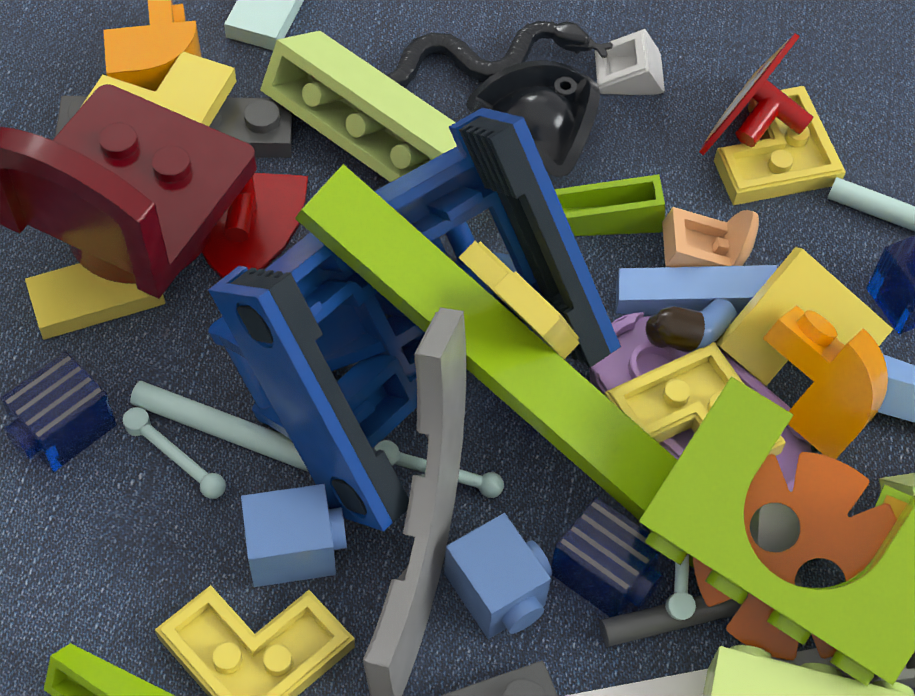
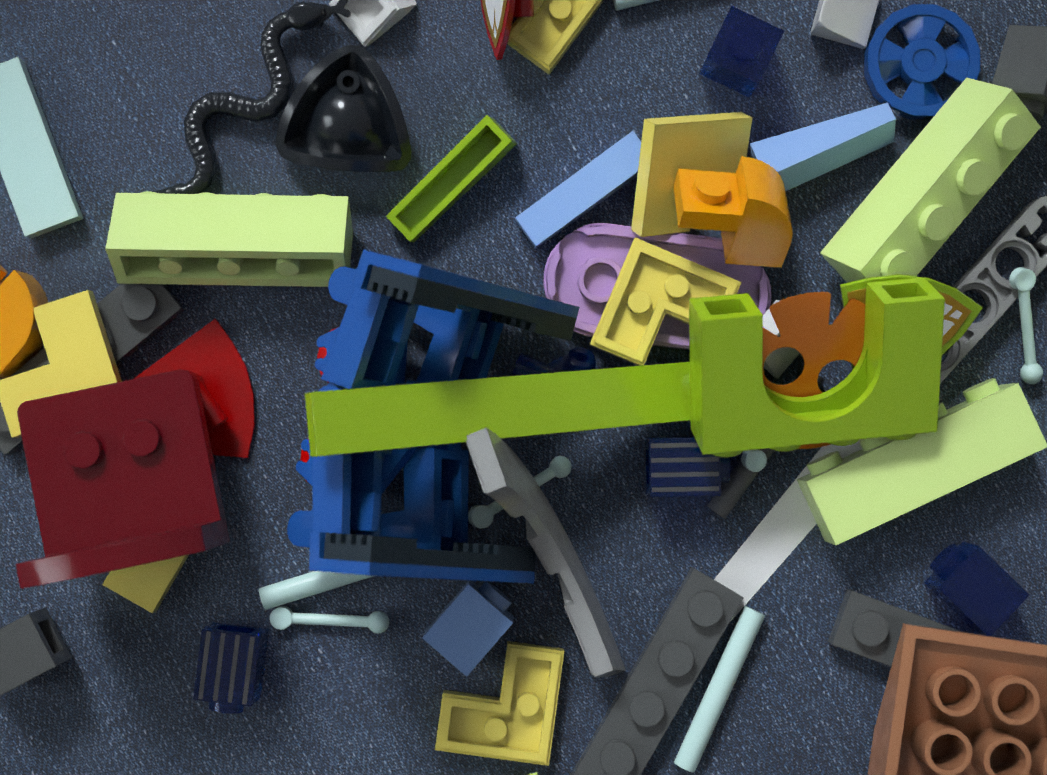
camera: 35 degrees left, 30 degrees up
medium blue brick [444,513,552,639] -> none
light yellow tile [458,241,580,359] -> none
dark brown arm [645,298,737,353] -> none
light nougat plate [662,207,759,267] -> none

